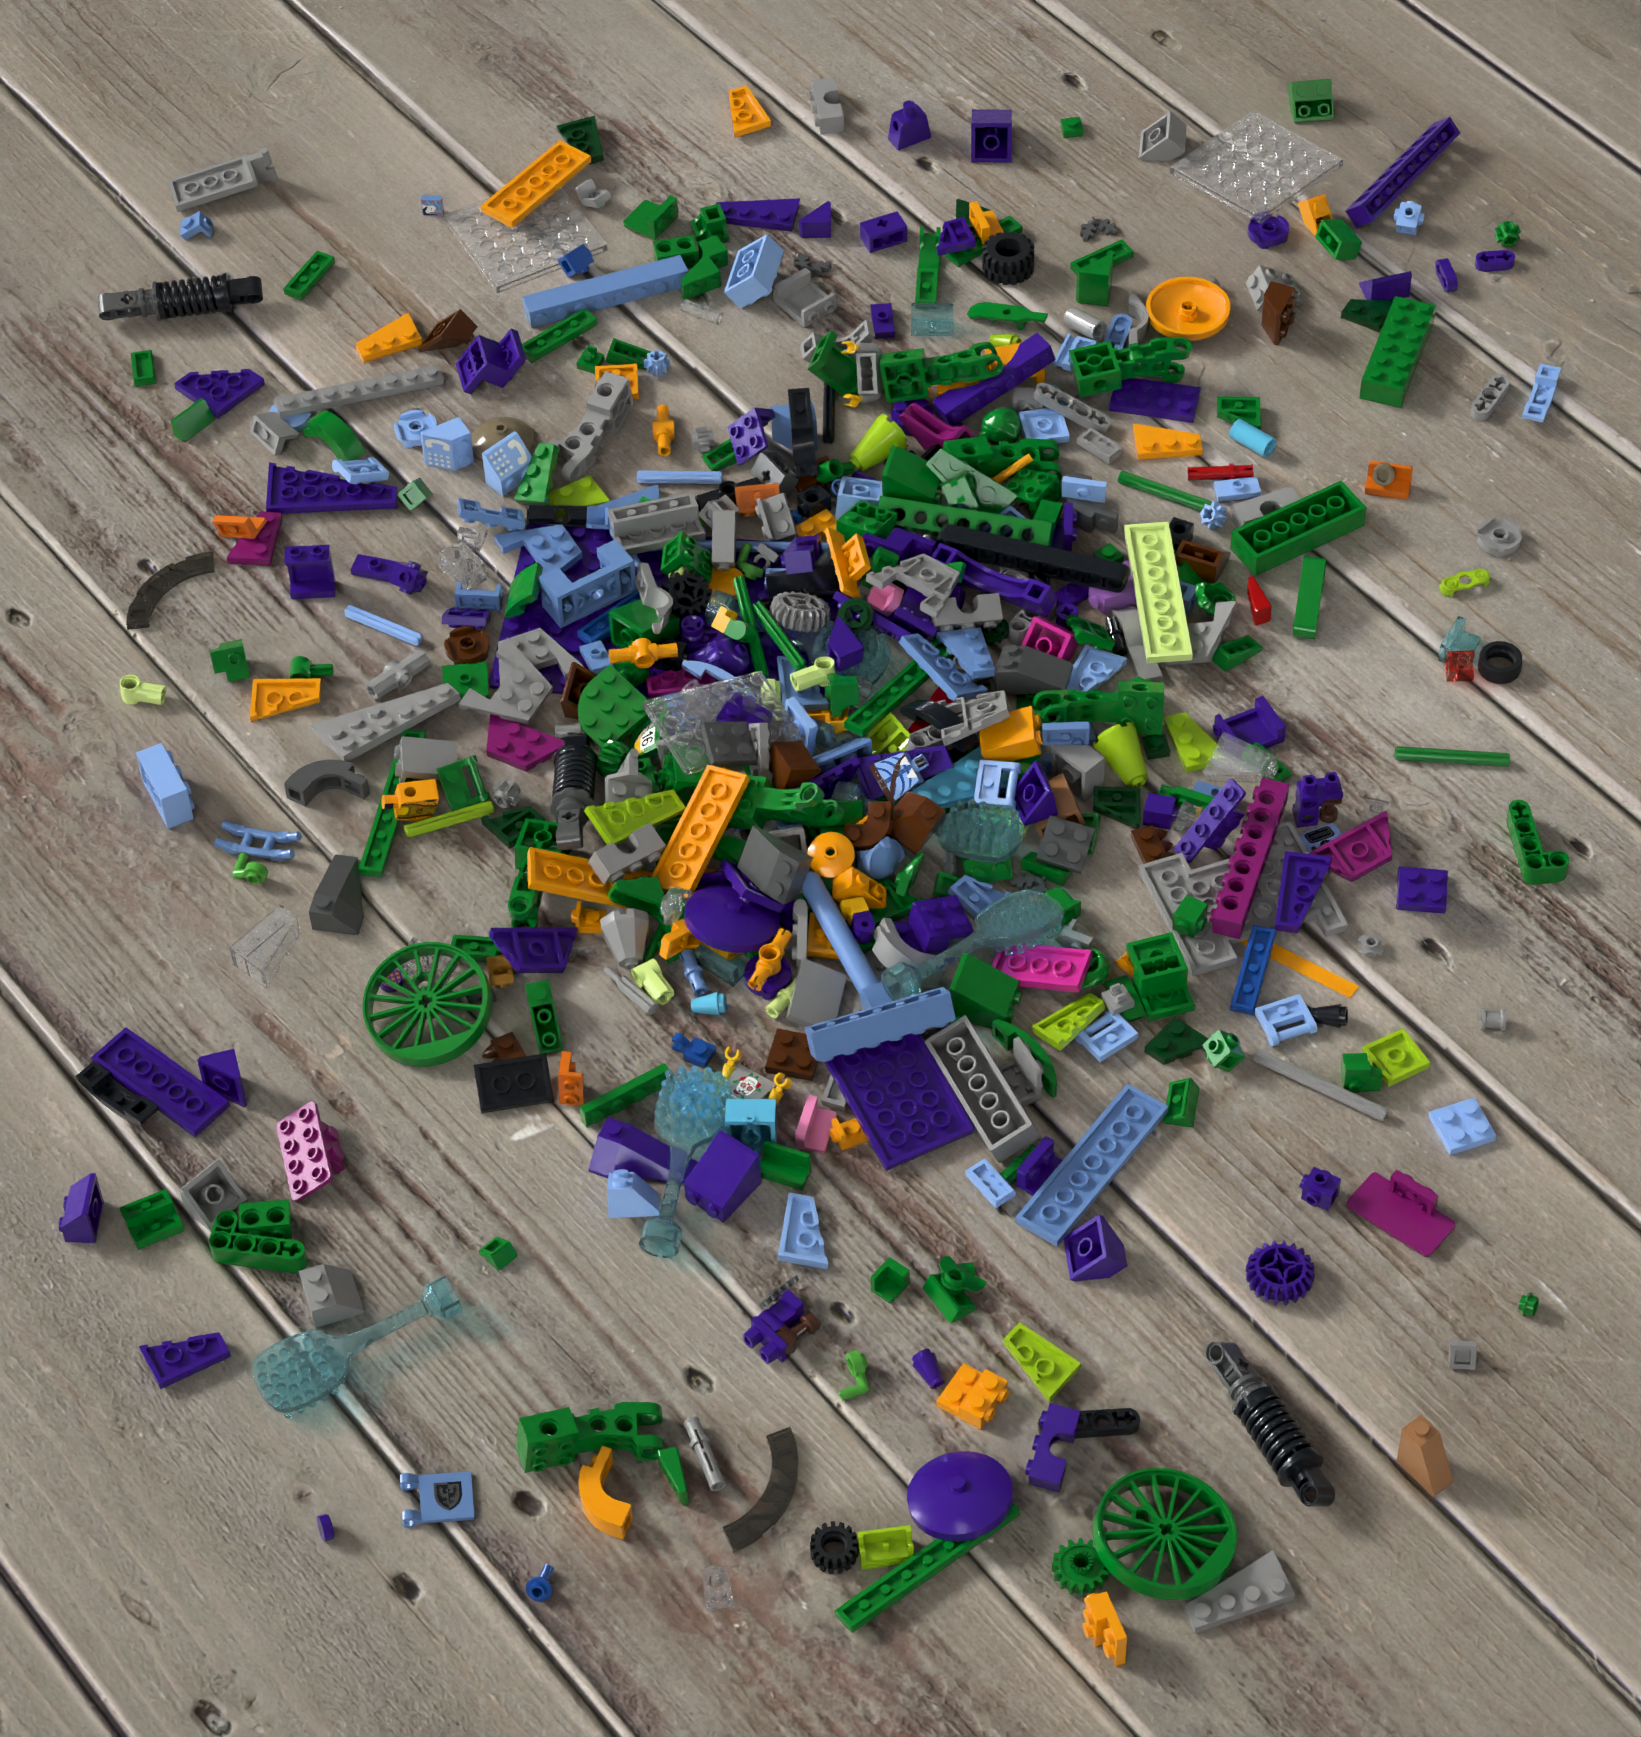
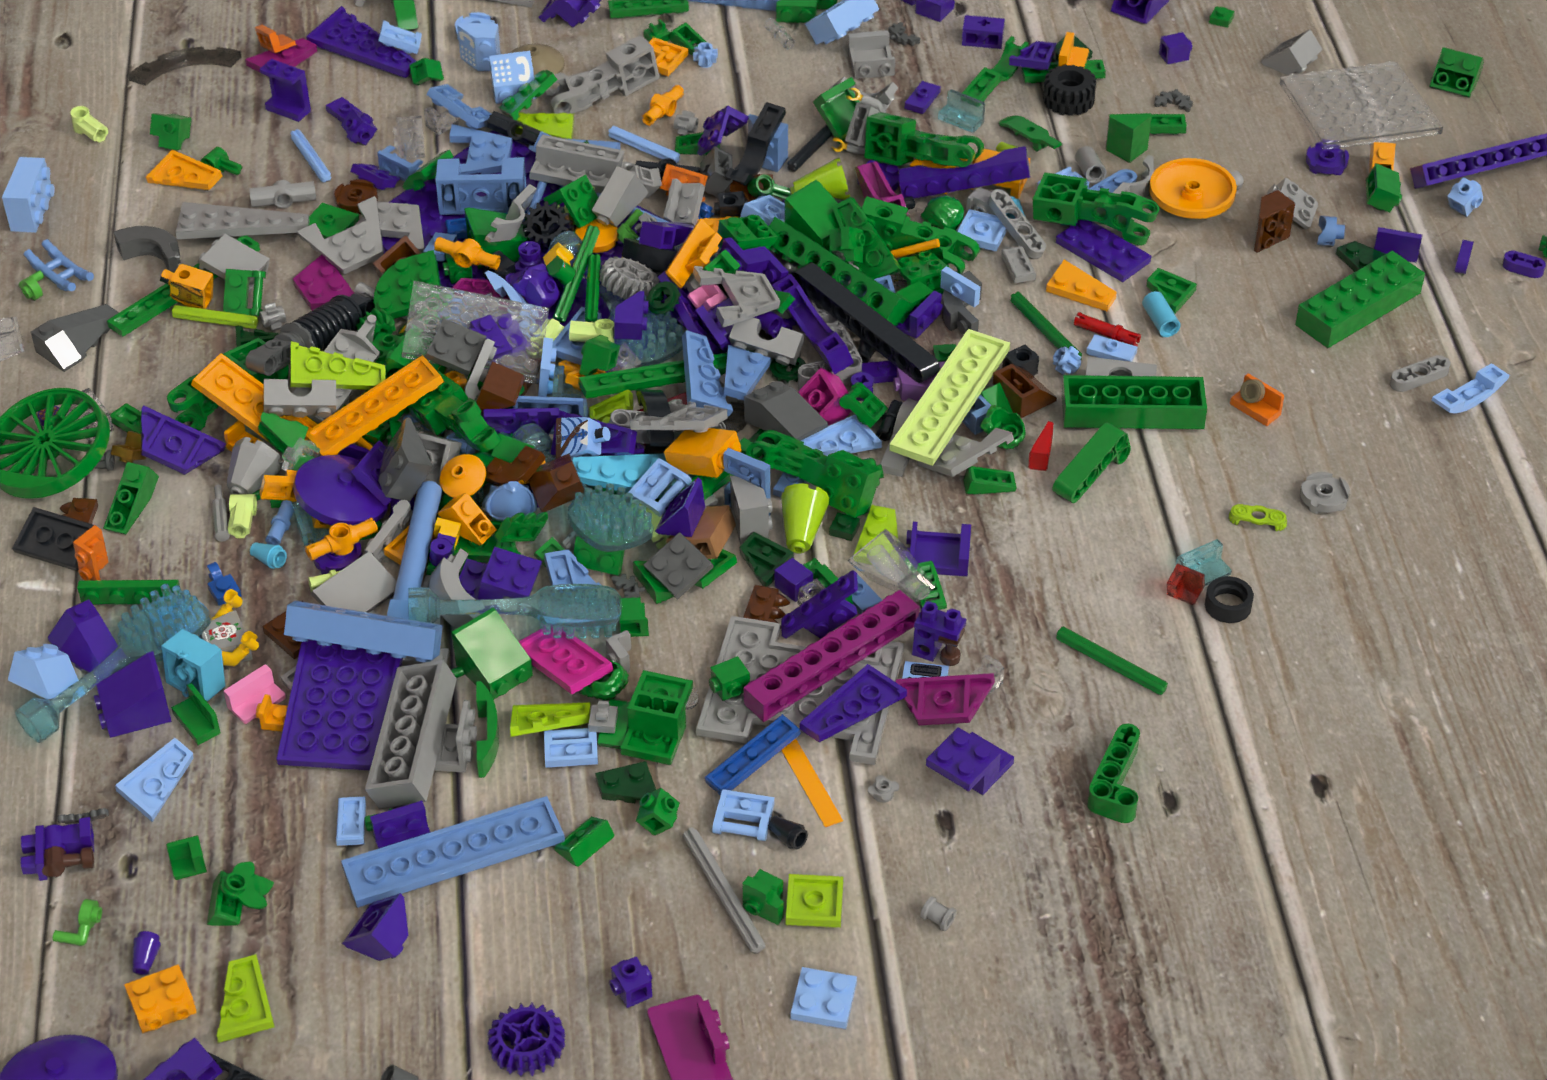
camera: 30 degrees right, 5 degrees down
none -> dark purple brick [1159,32,1192,65]
none -> medium blue piece [1317,216,1345,246]

